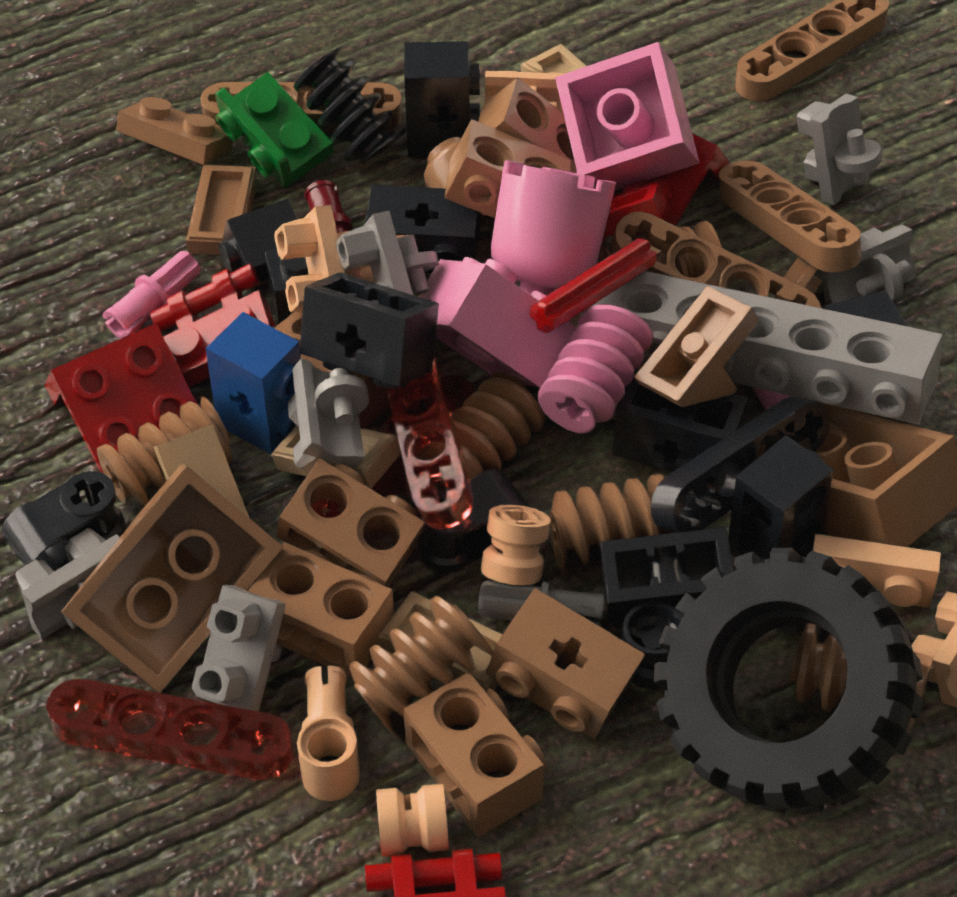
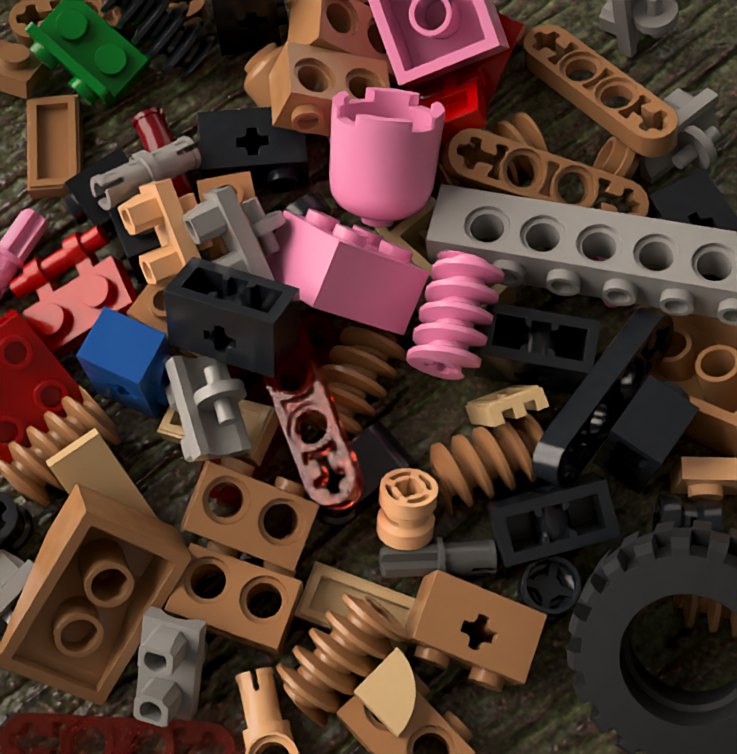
camera: 10 degrees left, 20 degrees up
red axle [529,238,657,333] -> none
medium nougat slope [634,286,760,407] -> none
none -> light grey pin [90,136,201,210]
none -> tan tile [353,647,416,738]
none -> tan tile [465,385,549,427]

